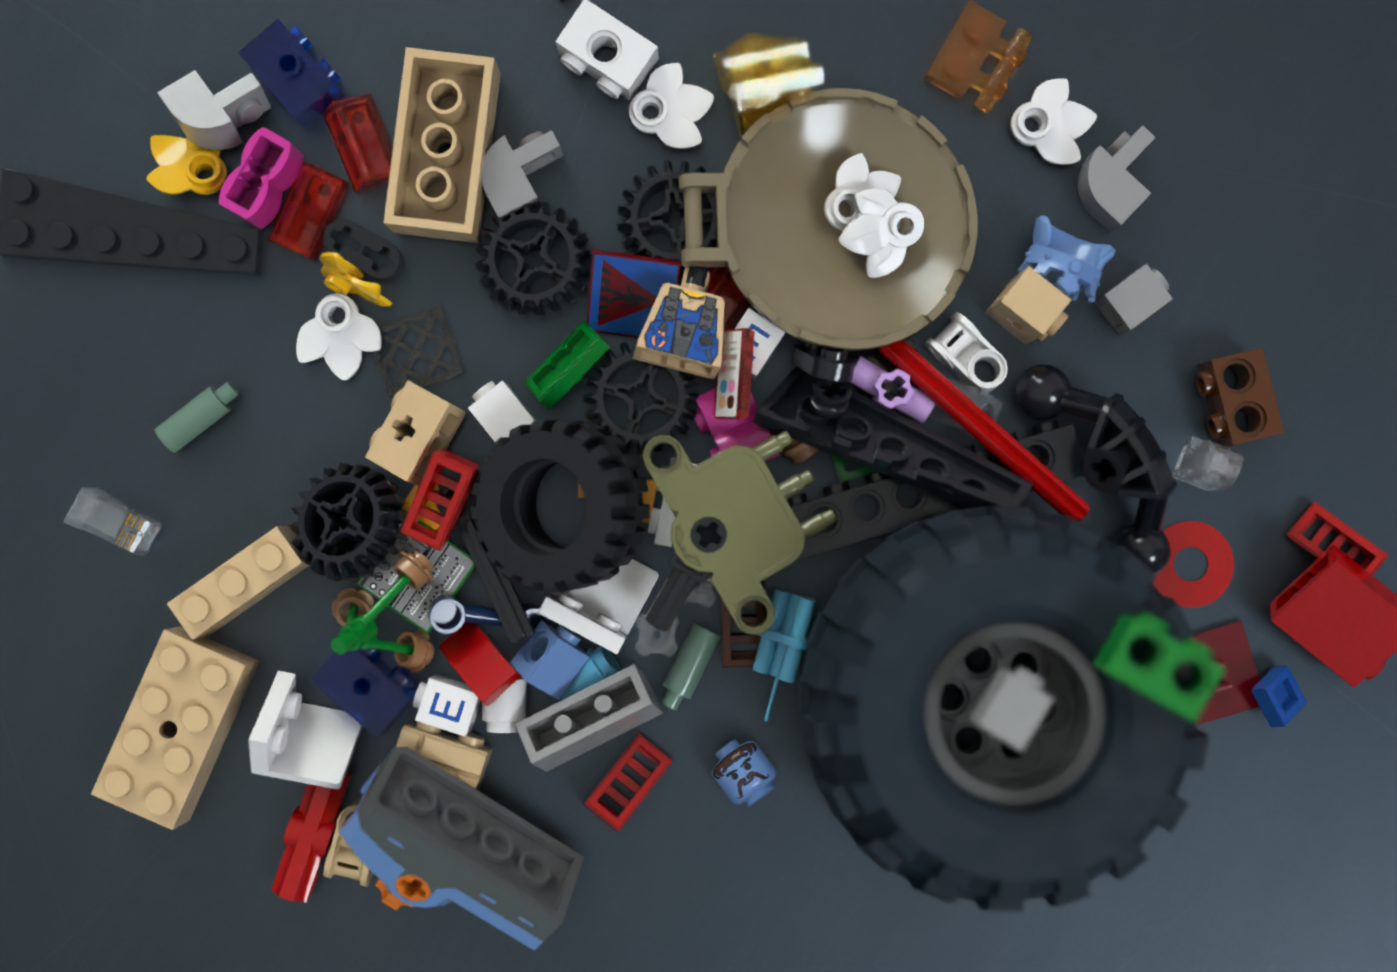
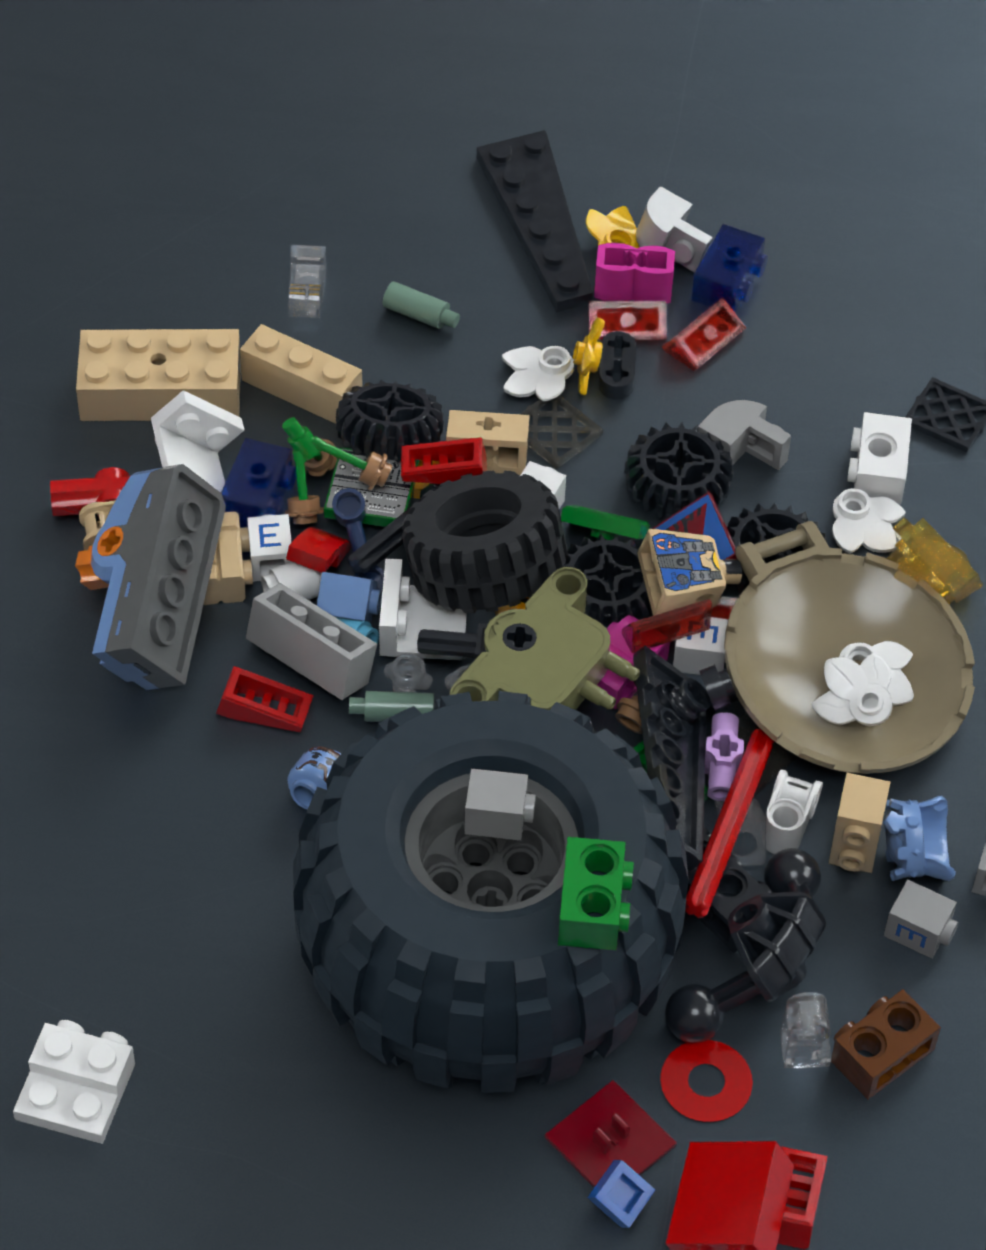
camera: 65 degrees right, 35 degrees down
tan brick [383,47,501,243] -> none

